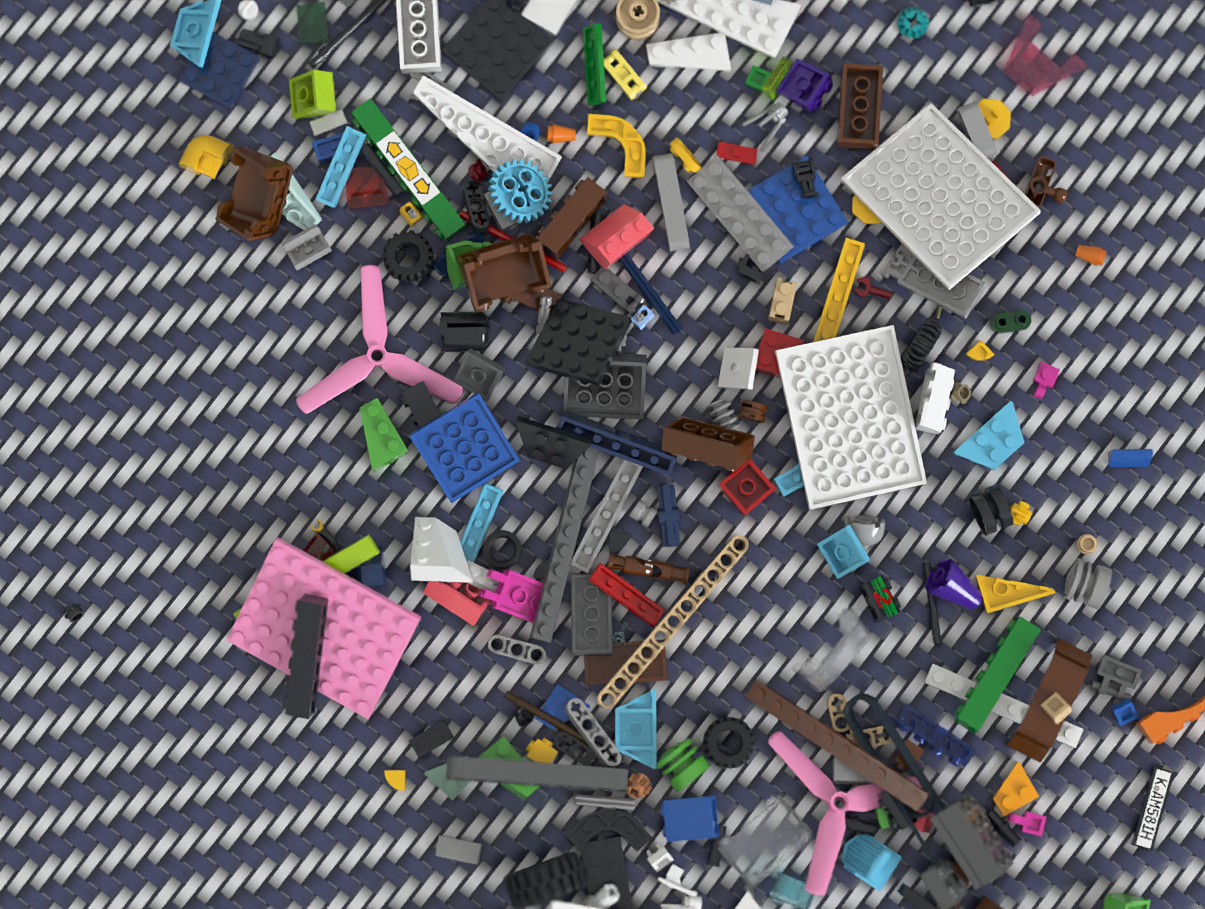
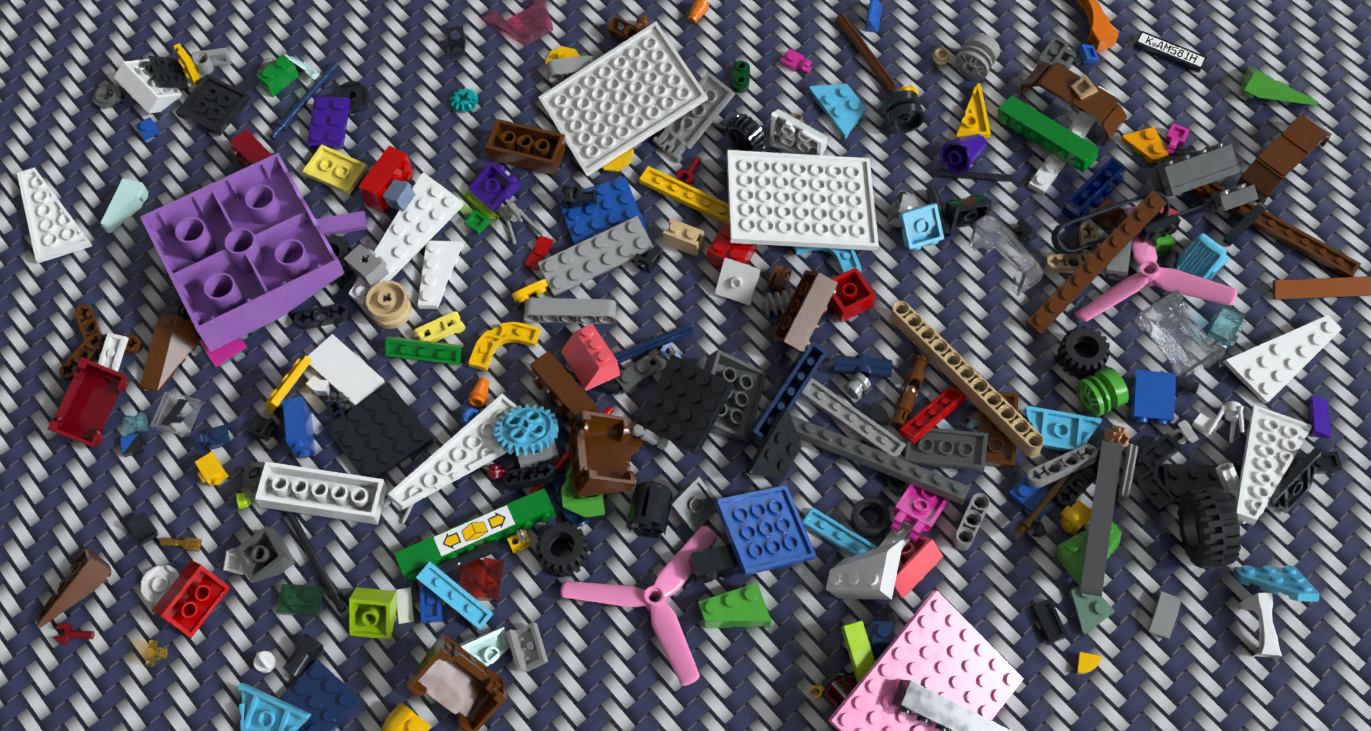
camera: 75 degrees left, 20 degrees down
yellow tile [965,340,994,361] -> none
none -> reddish brown axle [836,14,897,92]
none -> black piece [926,186,952,238]
none -> black tile [1013,218,1038,242]

